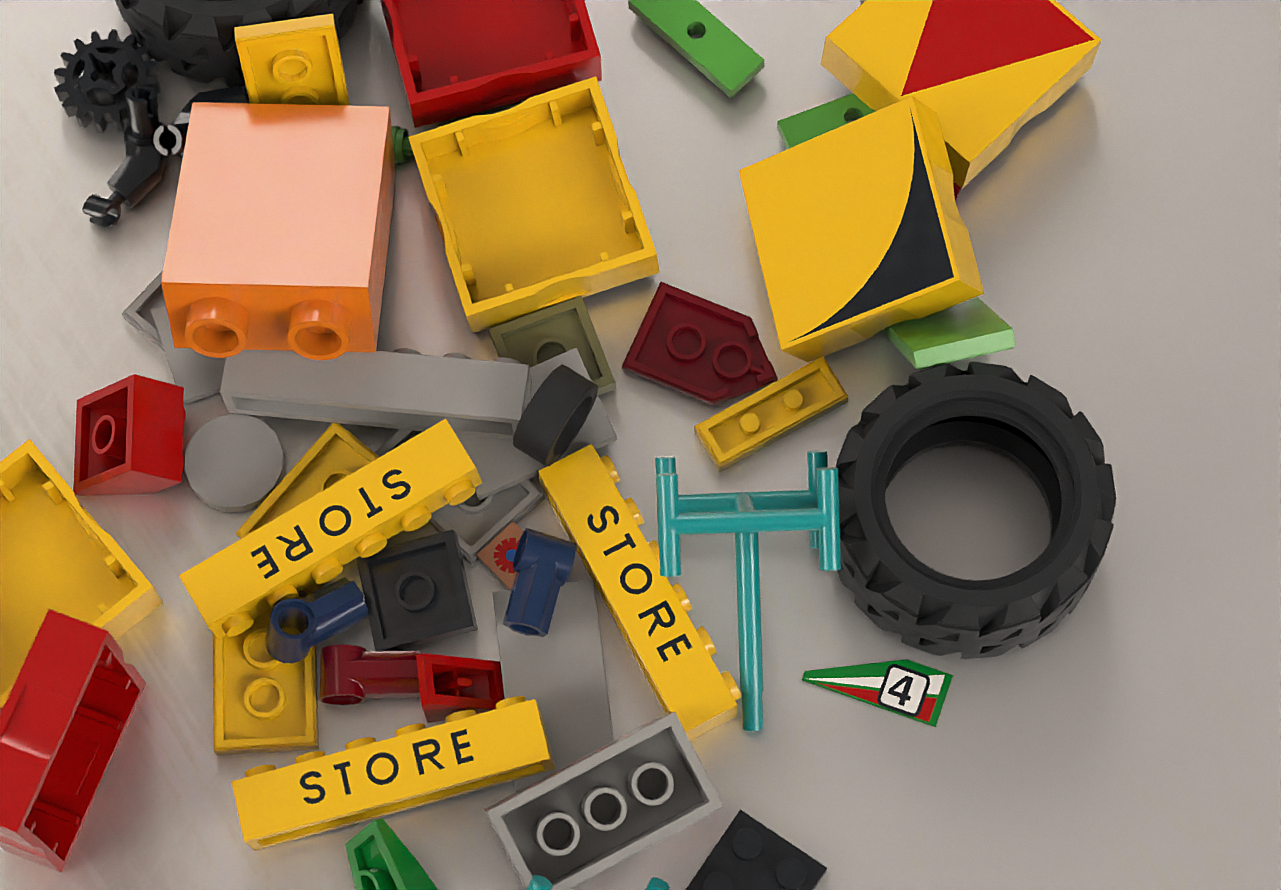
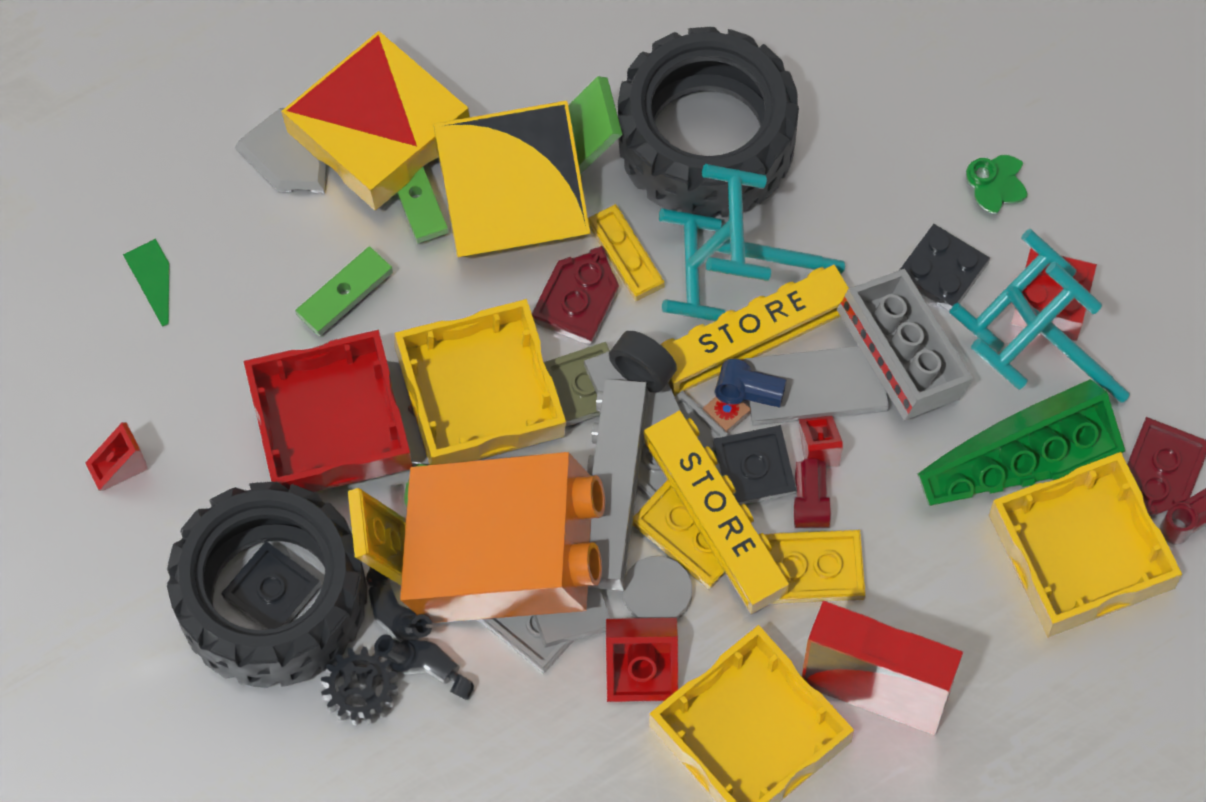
camera: 90 degrees left, 5 degrees down
yellow brick [231,696,556,851] -> none
dark blue piece [265,577,369,663] -> none
sticker [802,659,953,727] -> none

